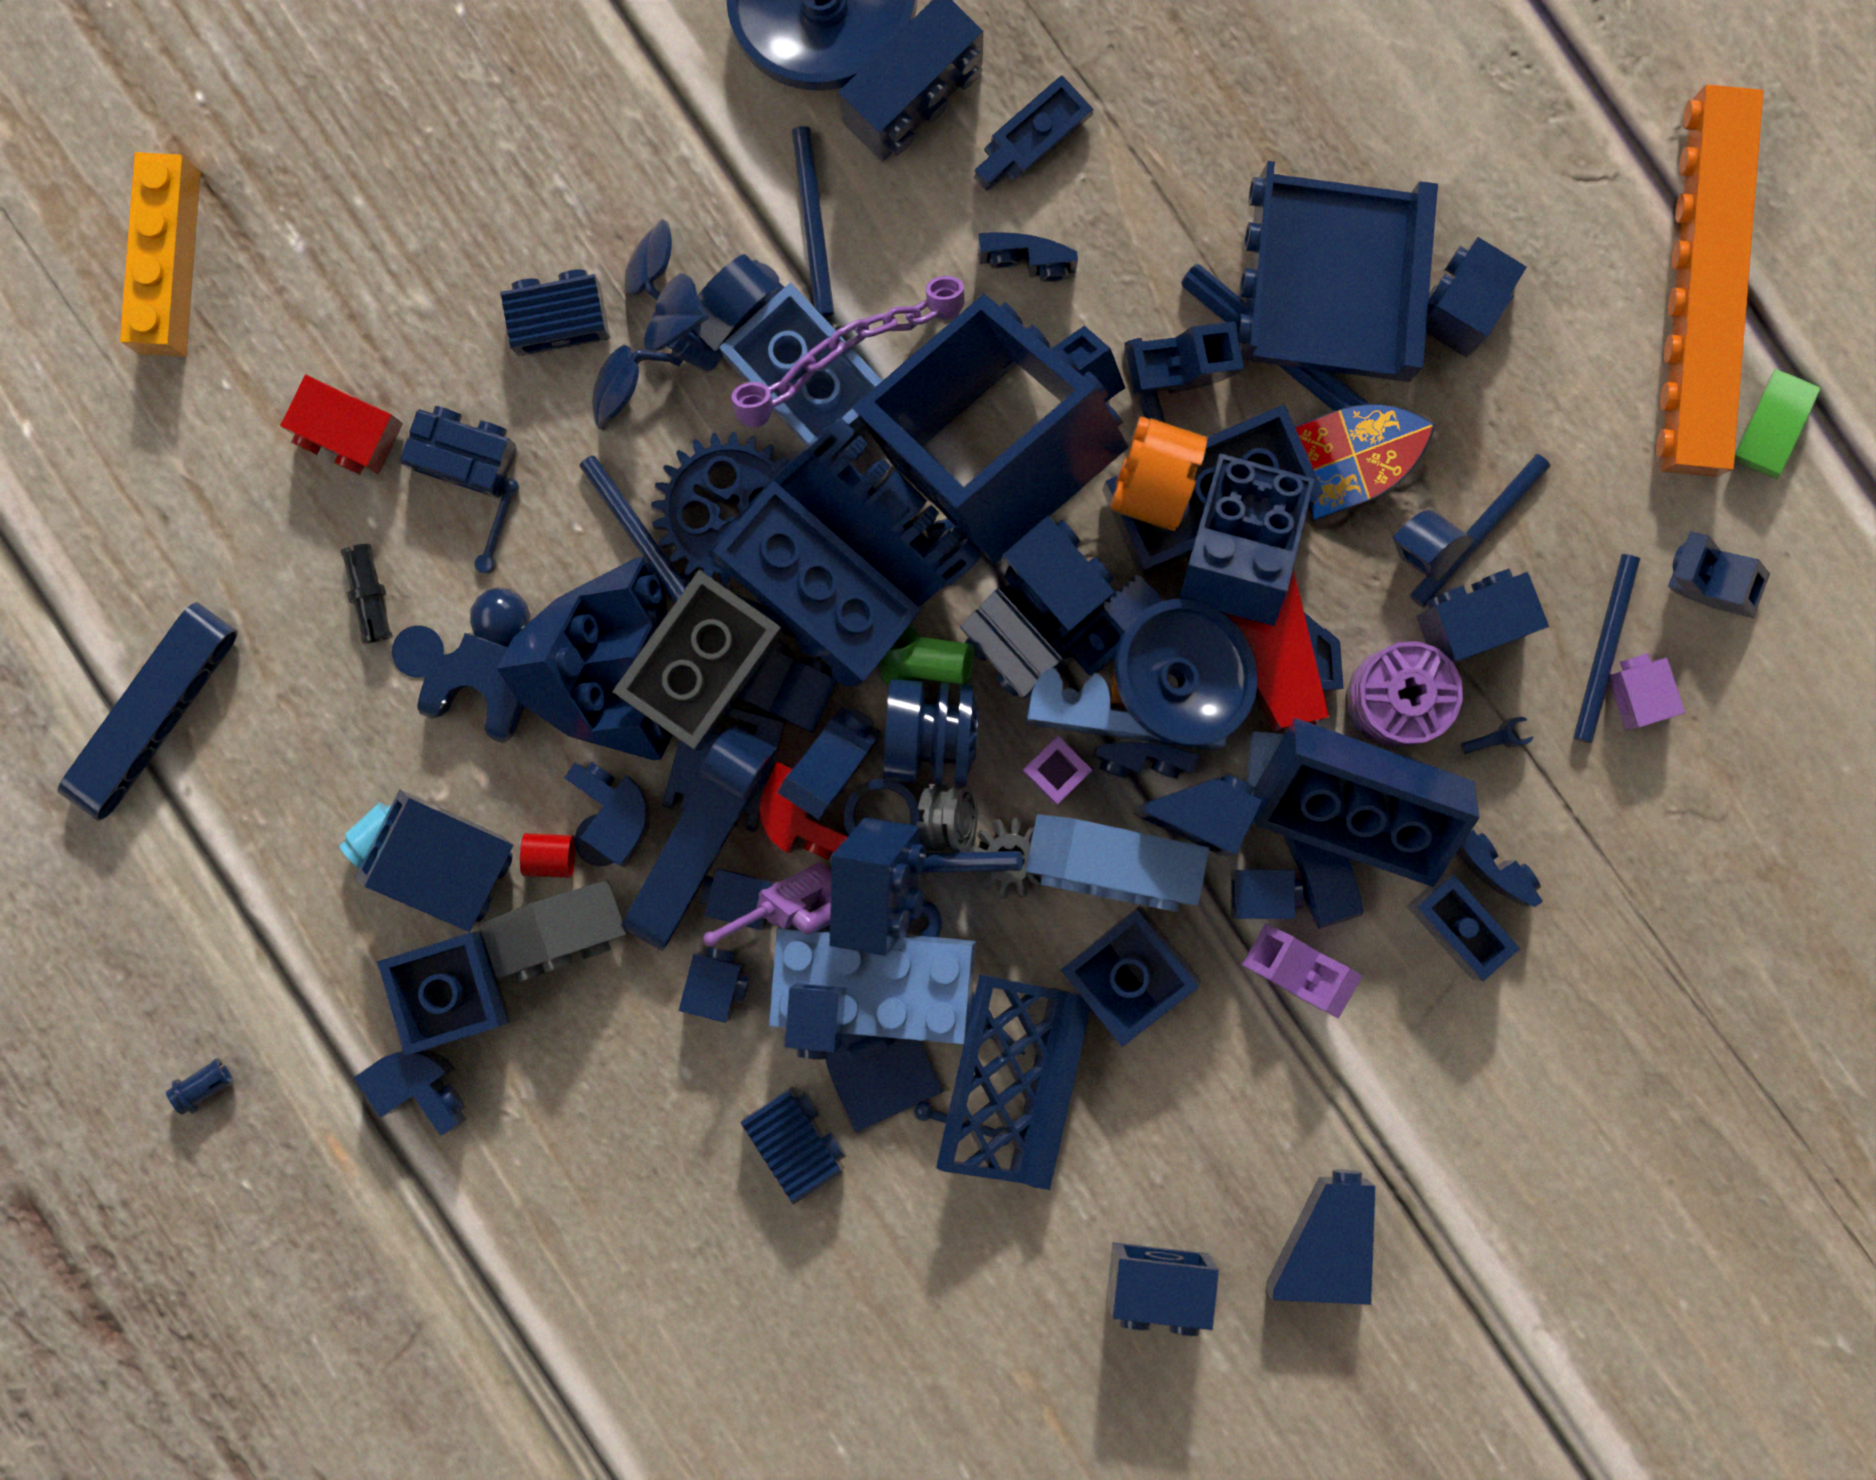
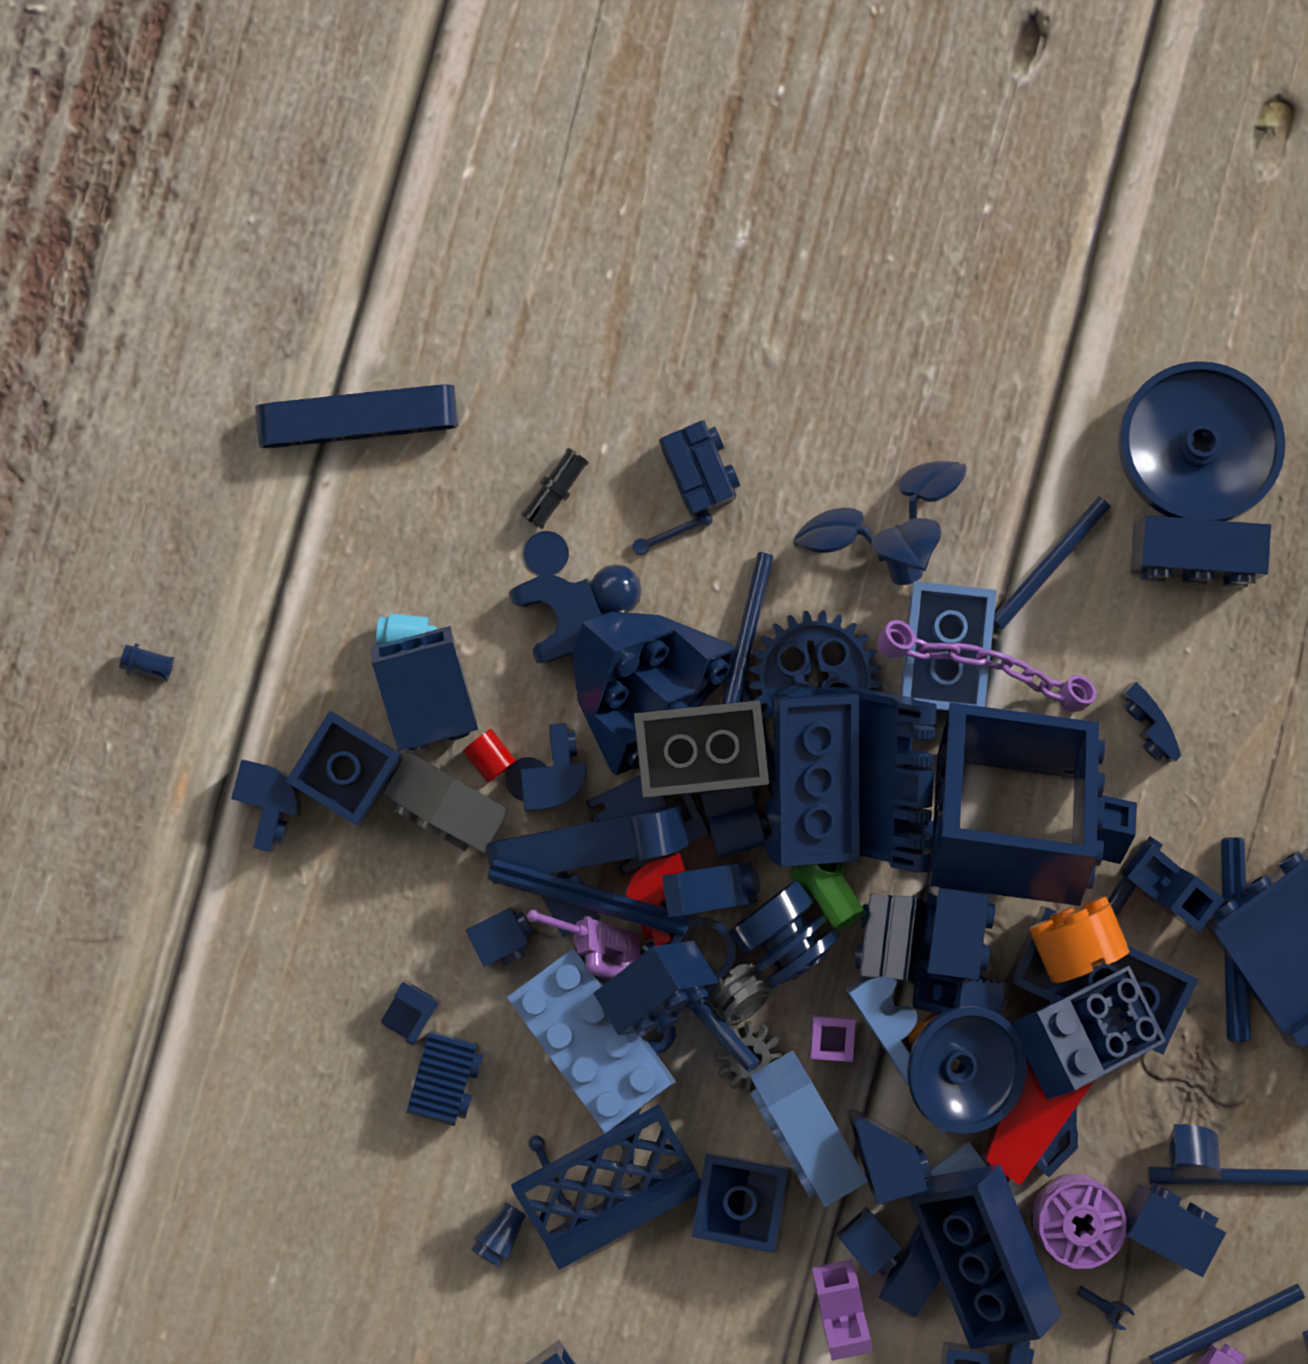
camera: 40 degrees right, 0 degrees up
light orange brick [120,152,201,357] -> none
red brick [280,374,403,475] -> none
dark blue brick [500,269,610,356] -> none
dark blue brick [693,253,785,352] -> none
dark blue brick [784,983,846,1059] -> none
dark blue shield [825,1033,943,1132] -> none
dark blue hinge [974,75,1094,192] -> none
dark blue slope [1092,742,1200,779] -> none
shield [1295,404,1436,520] -> none
none -> dark blue panel [381,980,441,1046]
none -> dark blue cone [471,1202,527,1268]
none -> dark blue axle [488,860,690,936]

